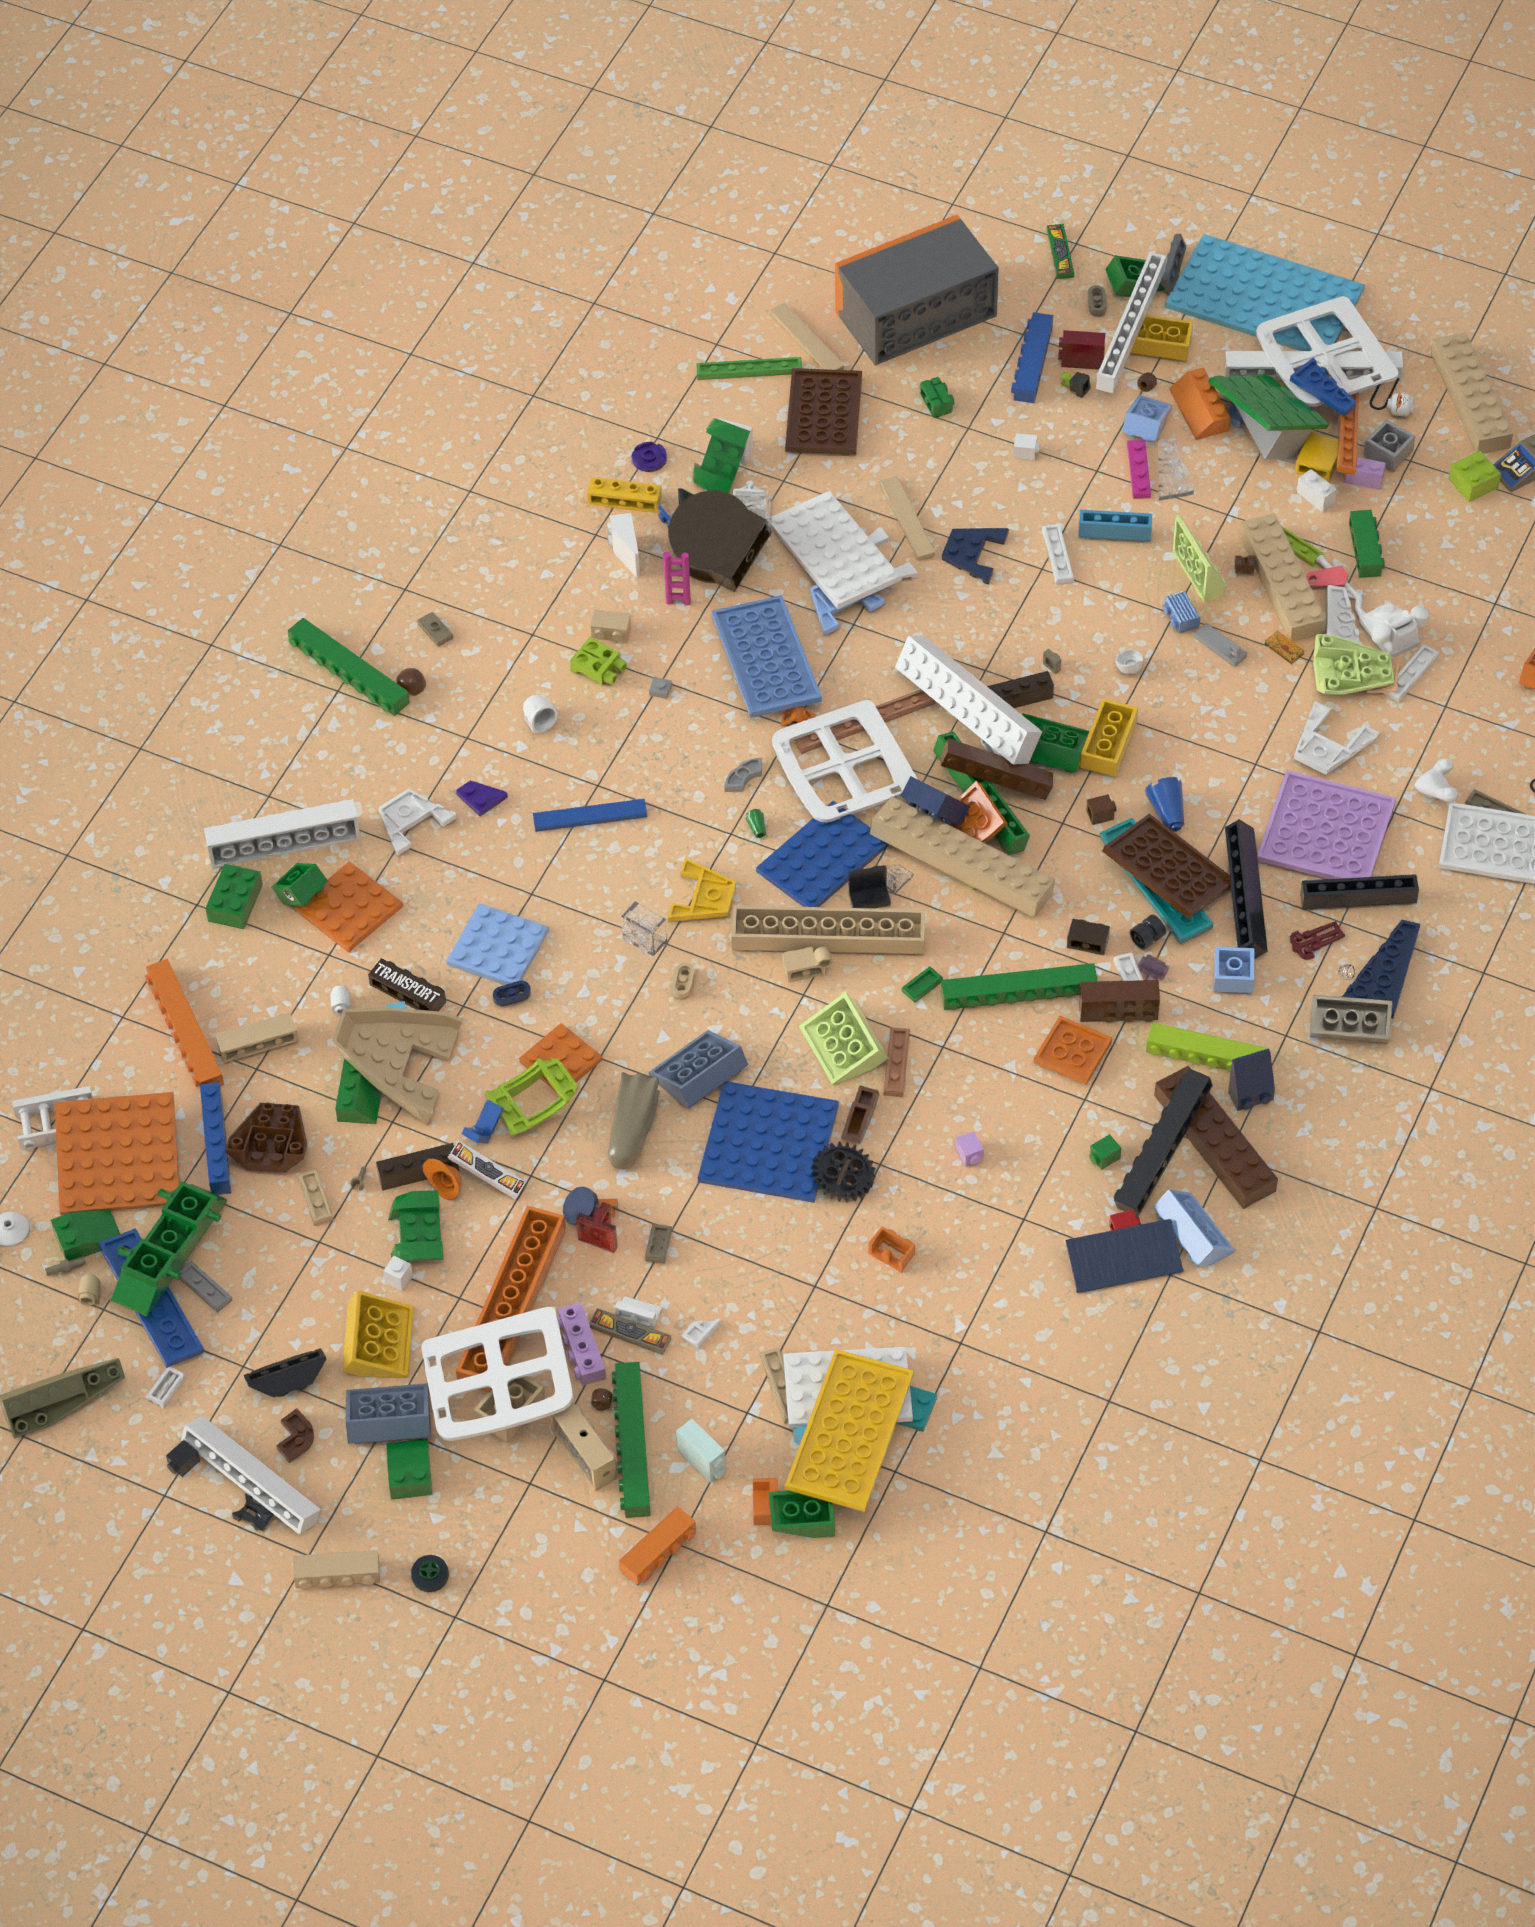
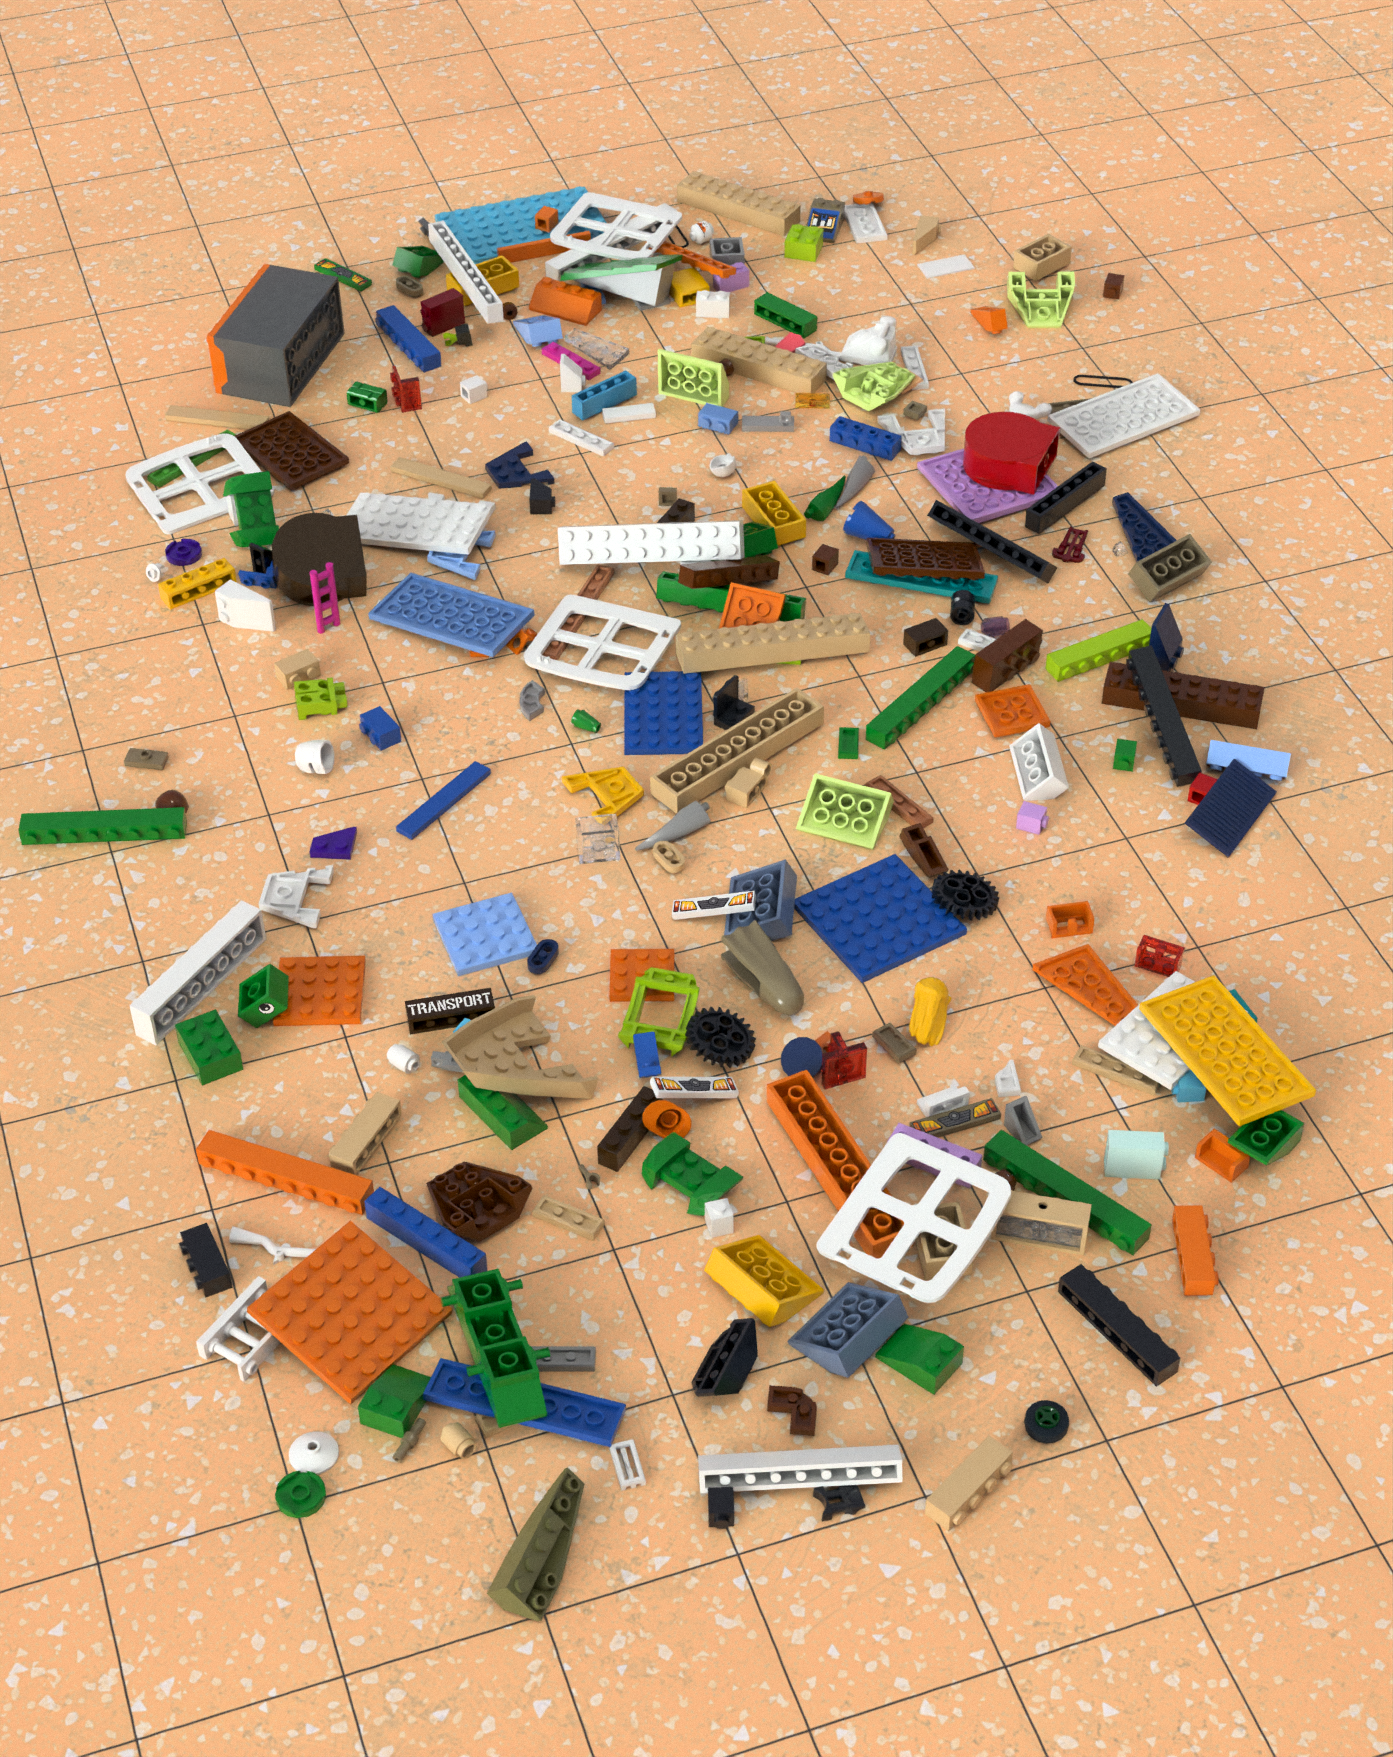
camera: 45 degrees left, 10 degrees down
light grey plate [649,677,672,699] -> none
dark blue brick [901,776,970,826] -> none
light blue brick [1214,947,1254,993] -> none
blue wing [1290,358,1356,416] -> none
none -> white window [125,434,274,534]
none -> white plate [146,563,165,582]
none -> black brick [178,1223,233,1298]
none -> white piece [229,1226,316,1265]
none -> blue brick [359,706,401,751]
none -> clear red bracket [390,366,422,413]
none -> orange tile [497,231,591,263]
none -> black slope [529,478,556,514]
none -> orange brick [535,206,559,232]
none -> white slope [560,354,586,392]
none -> white tile [602,403,656,424]
none -> light grey piece [635,801,711,851]
none -> white tile [672,891,756,920]
none -> black gear [685,1006,756,1068]
none -> green piece [804,475,846,521]
none -> blue brick [829,416,902,461]
none -> light grey piece [835,456,875,508]
none -> dark tan plate [903,401,927,420]
none -> yellow hair [909,977,952,1046]
none -> red brick [963,412,1060,495]
none -> light grey slope [1004,1096,1042,1145]
none -> white slope [1009,723,1069,801]
none -> orange wing [1032,944,1138,1026]
none -> black brick [1058,1264,1180,1387]
none -> clear red window [1135,935,1185,977]

